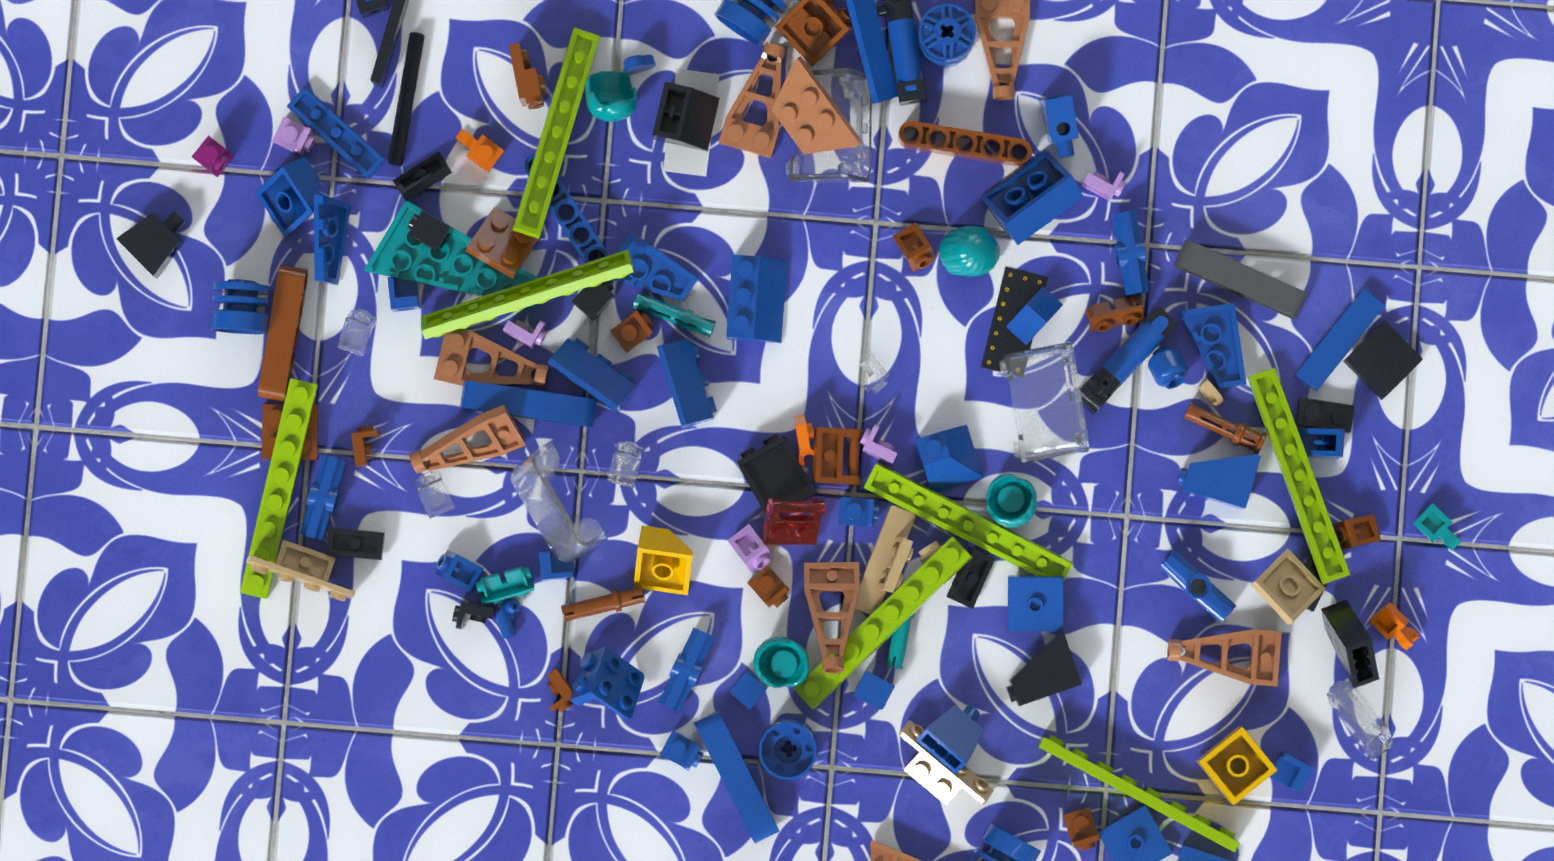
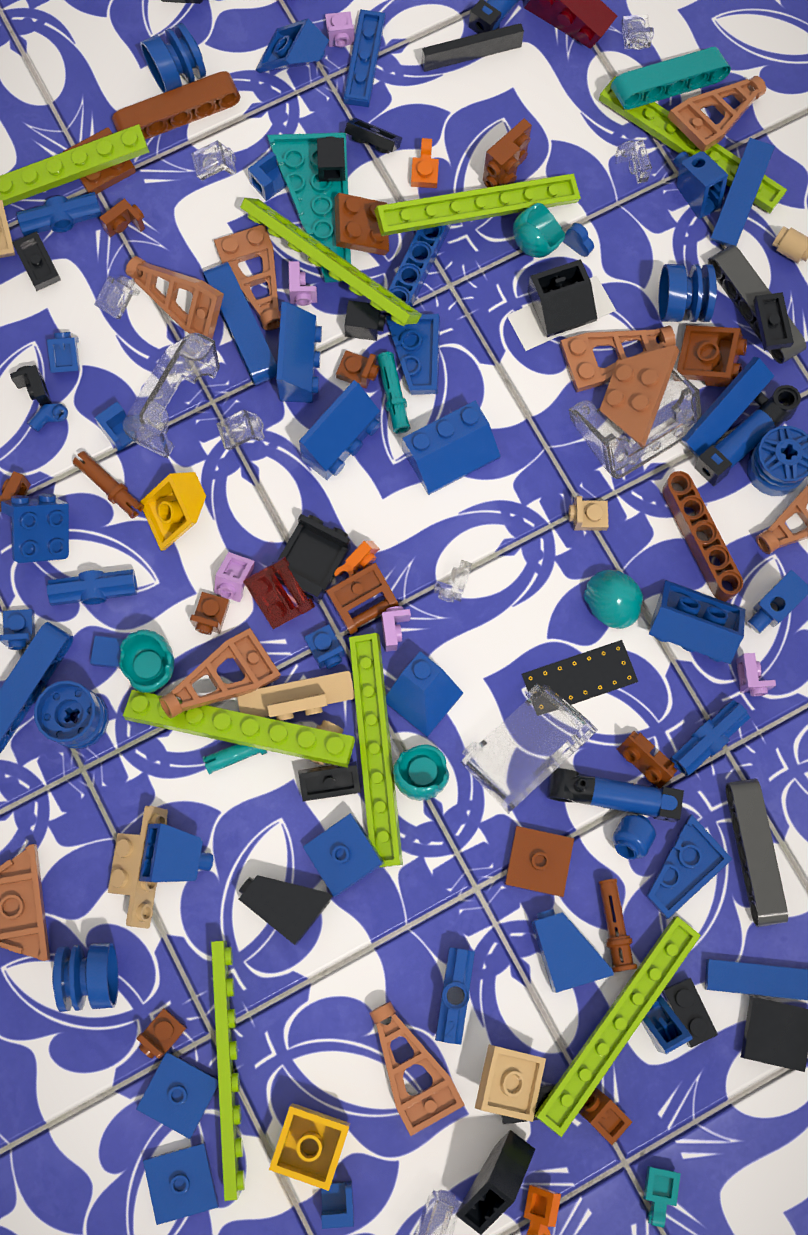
camera: 55 degrees right, 10 degrees down
blue wing [314,194,351,285] -> none
black axle [388,32,425,166] -> none
teal hinge [475,566,535,605] -> none
blue panel [853,671,895,710] -> none
dark orange bracket [892,222,936,272] -> none
blue slope [1006,287,1063,345] -> none
tan tile [1198,379,1224,408] -> none
none -> dark orange plate [504,826,574,897]
none -> tan bracket [568,496,609,531]

